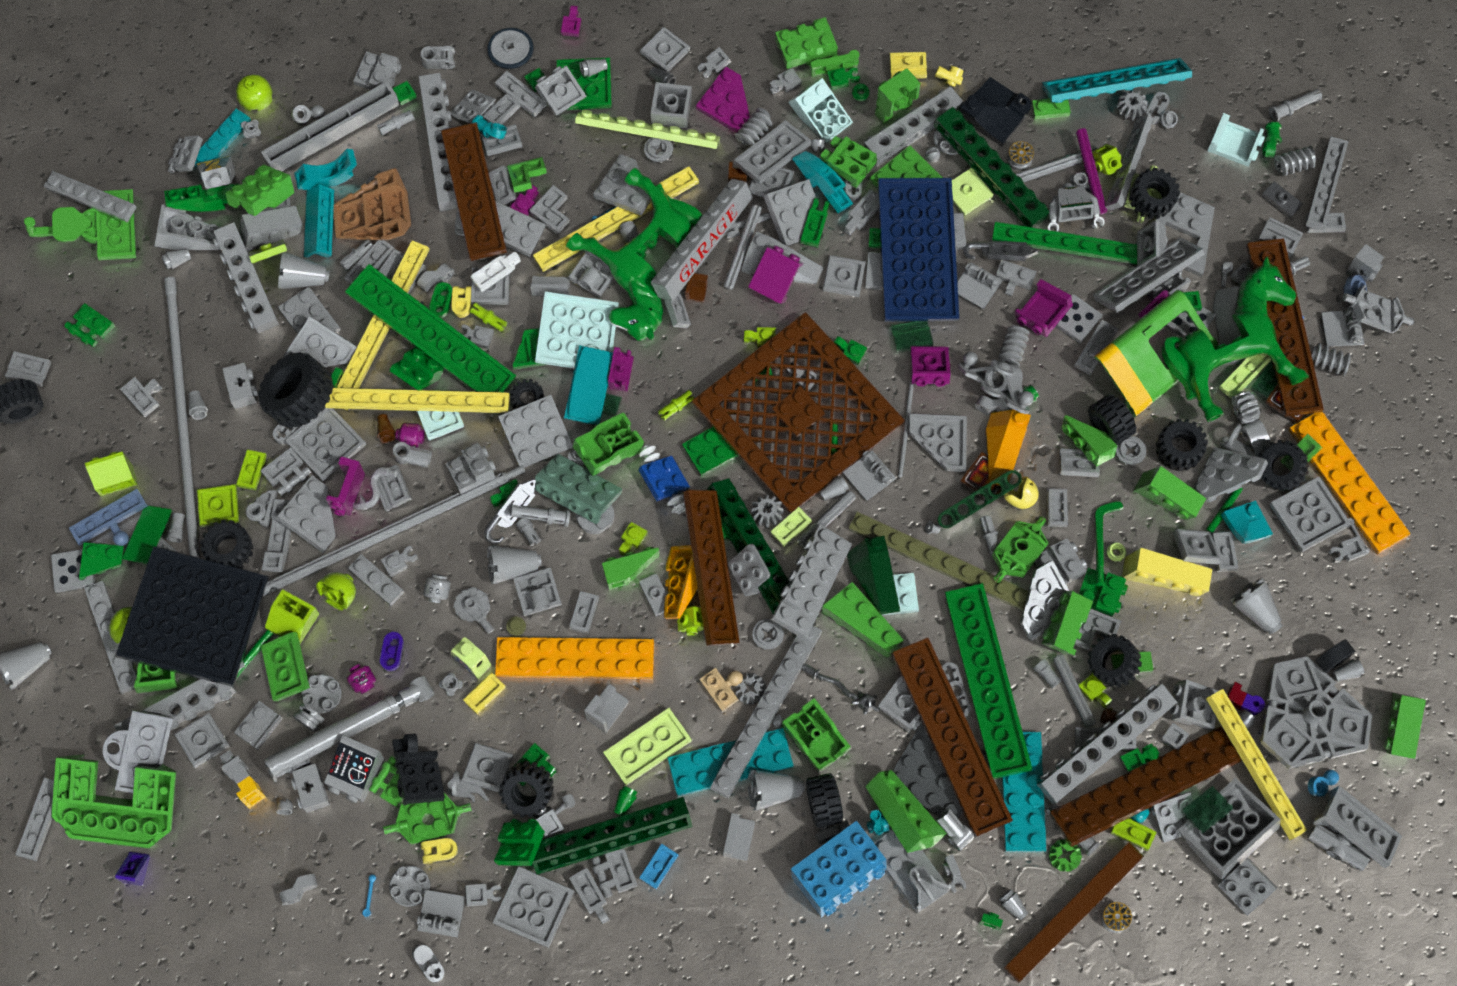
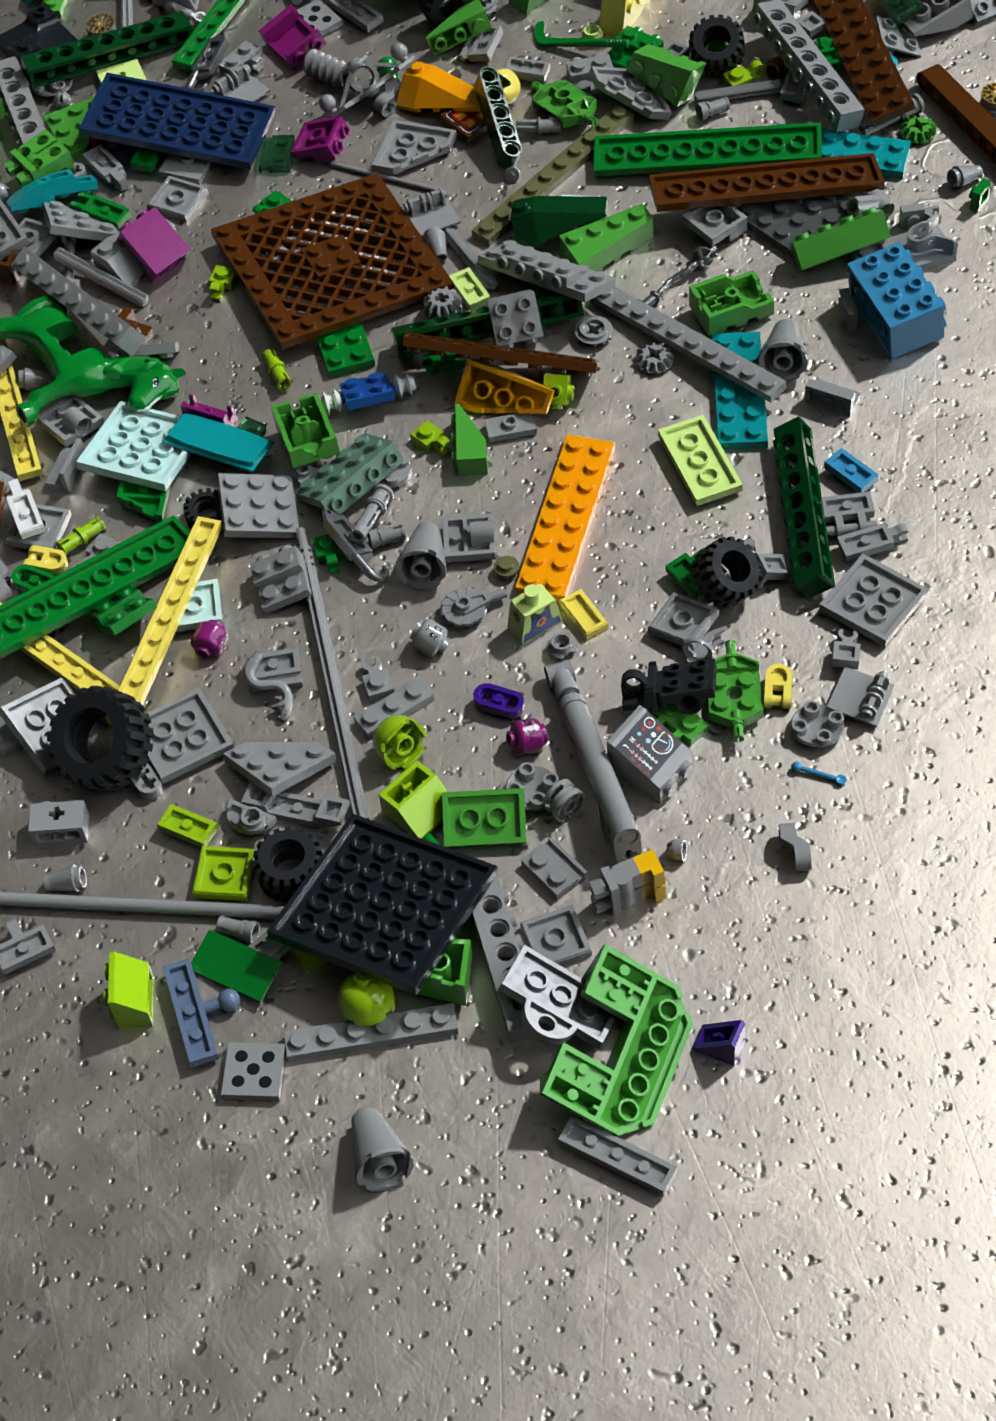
camera: 70 degrees left, 15 degrees down
green wing [79,542,124,580] -> none
light grey plate [260,447,312,496] -> none
light grey brick [291,764,330,813] -> none
magenta panel [326,457,365,516] -> none
reddish brown cone [377,414,396,443] -> none
light grey piece [393,442,432,468] -> none
light grey piece [412,943,444,982] -> none
green plate [494,819,545,866] -> none
light grey plate [569,591,599,634] -> none
light grey panel [584,684,628,733] -> none
green cone [613,785,638,816] -> none
tan plate [700,668,743,712] -> none
black tyre [806,773,843,828] -> none
teal plate [866,810,890,836] -> none
lime plate [1110,818,1157,851] -> none

